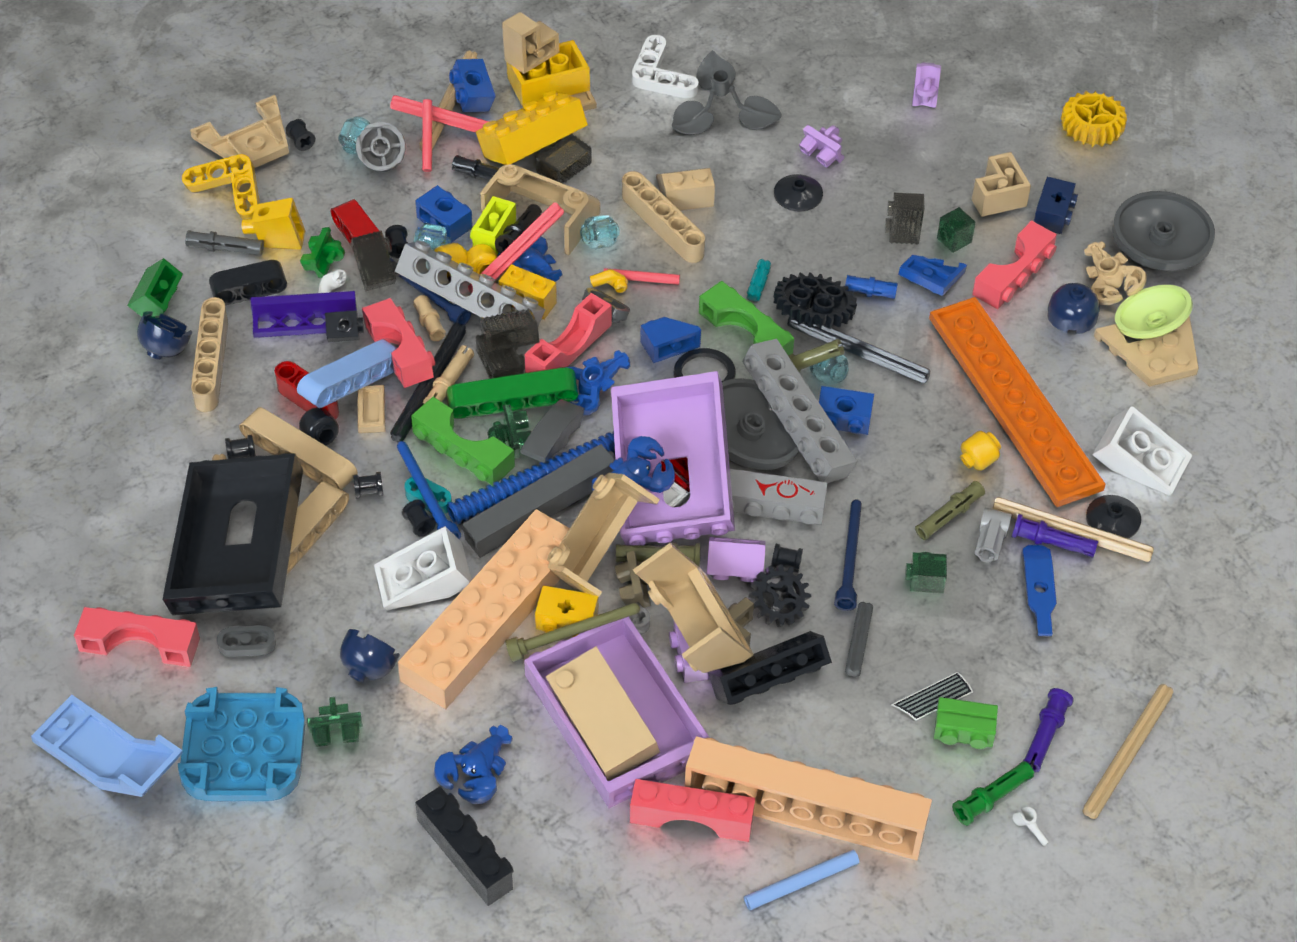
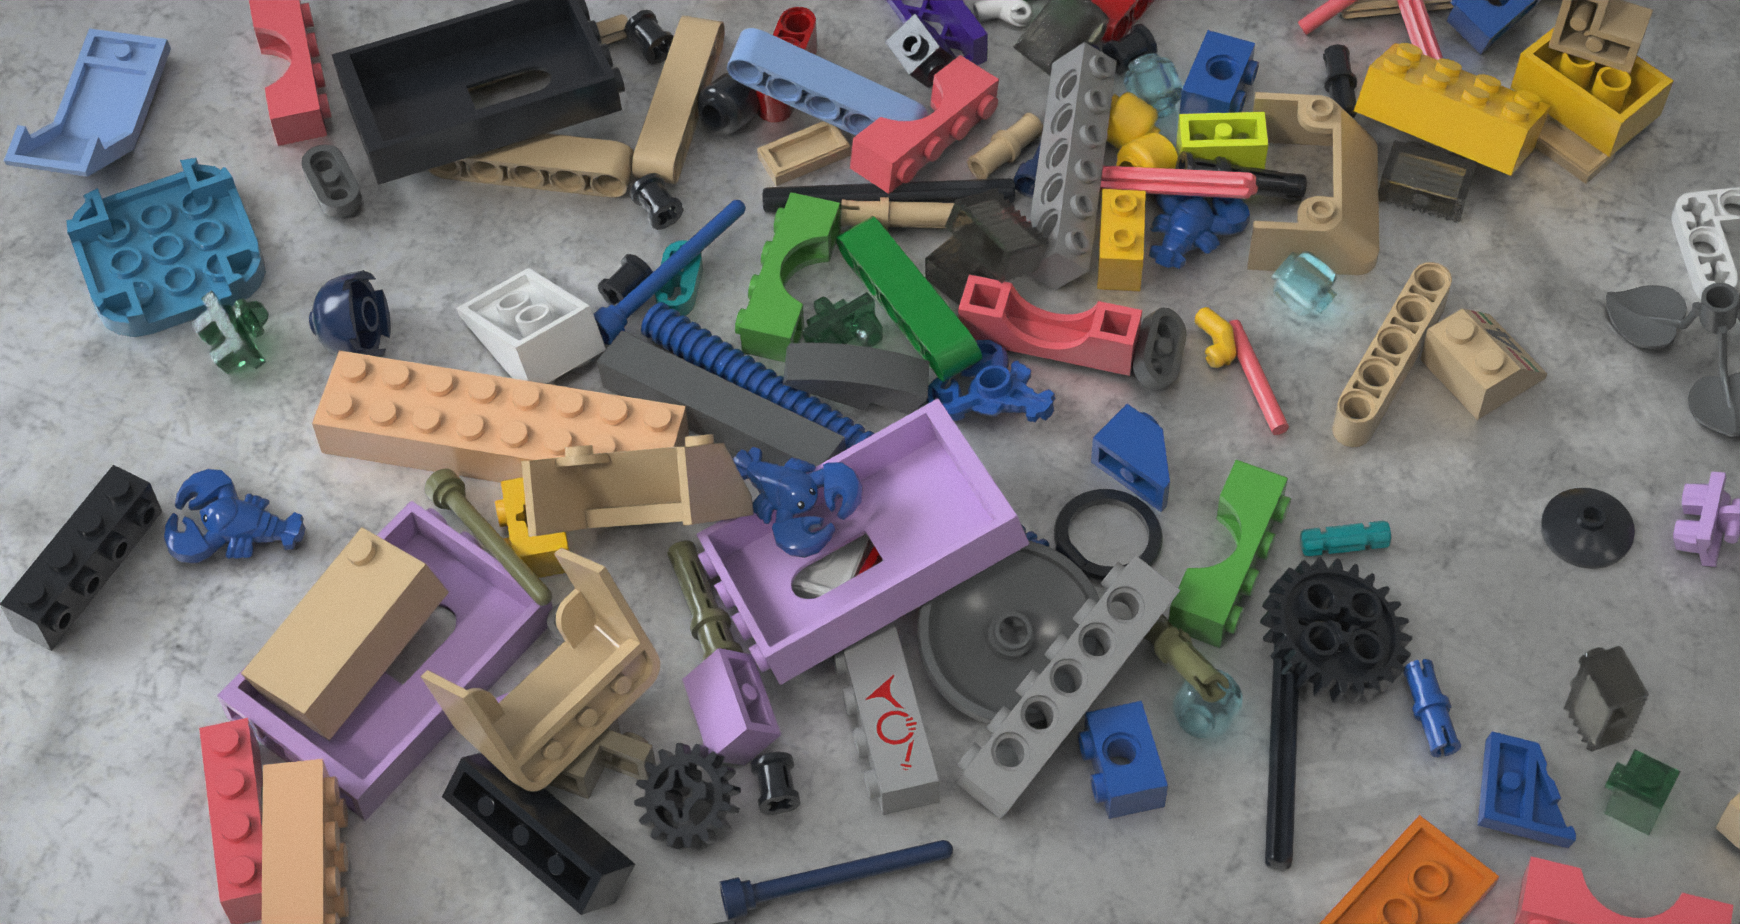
camera: 70 degrees right, 5 degrees up
dark tan hips [615,551,651,608] -> none

